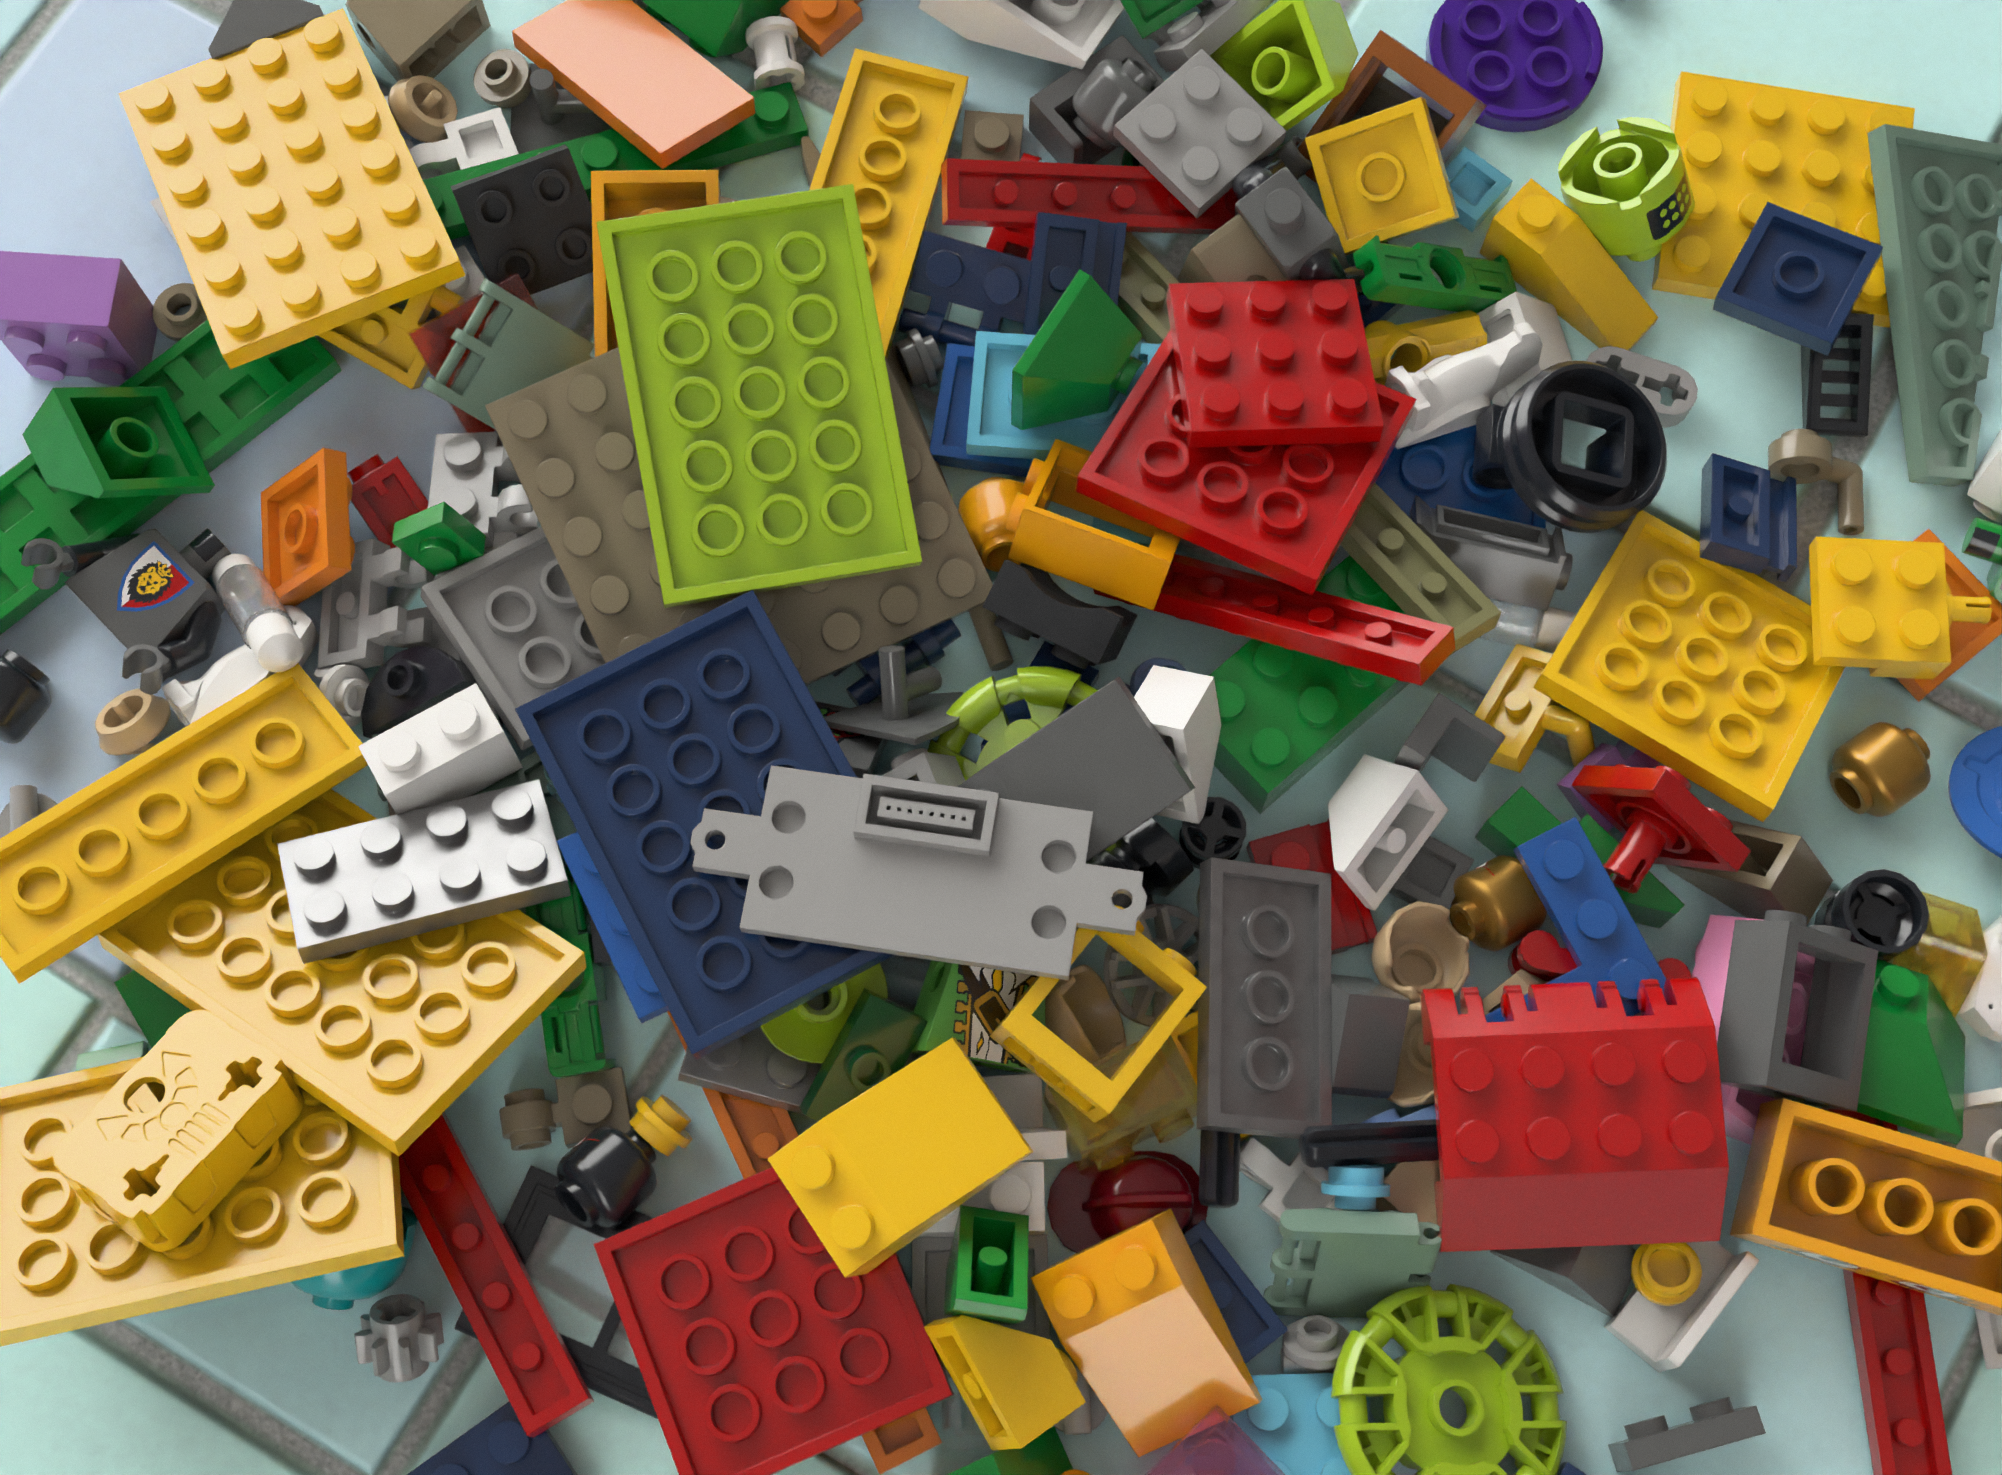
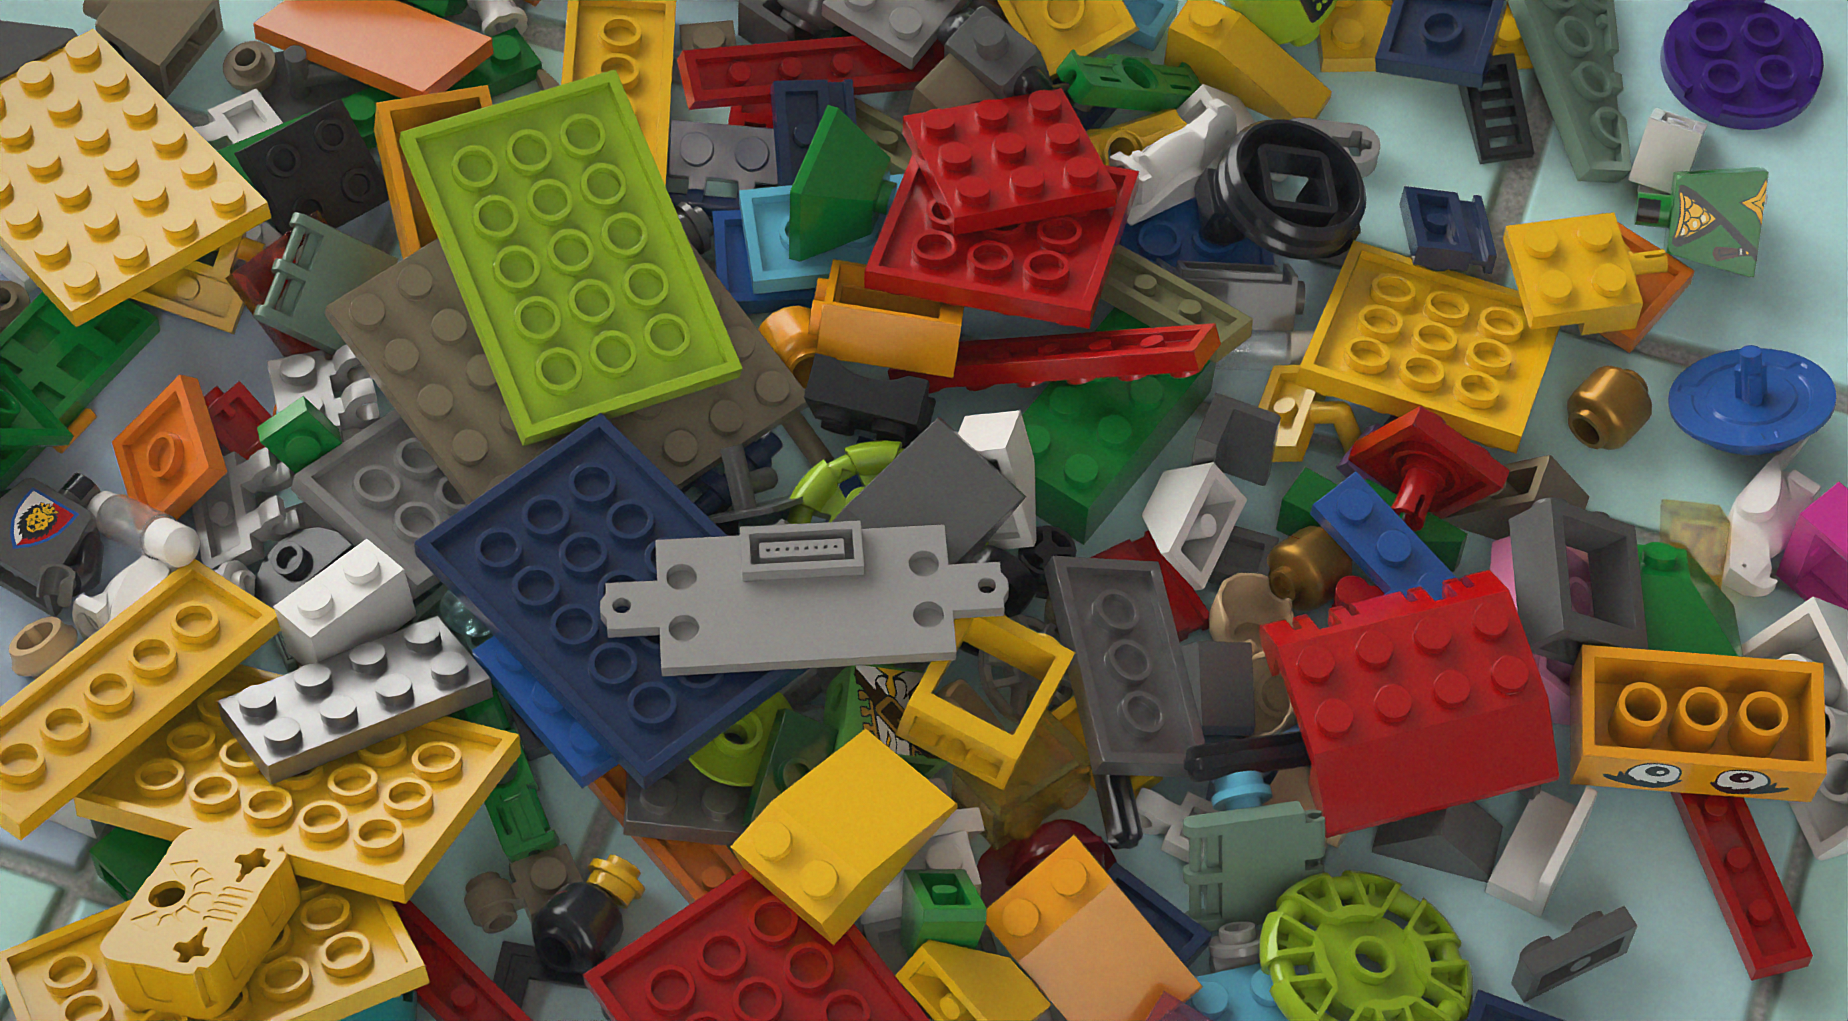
camera: 15 degrees left, 15 degrees down
tan hat [388,75,458,143] -> none
yellow plate [1631,1242,1702,1306] -> none
dark tan plate [1768,429,1864,535] -> none
black wheel [1814,869,1929,962] -> none
none -> light orange piece [52,408,97,454]

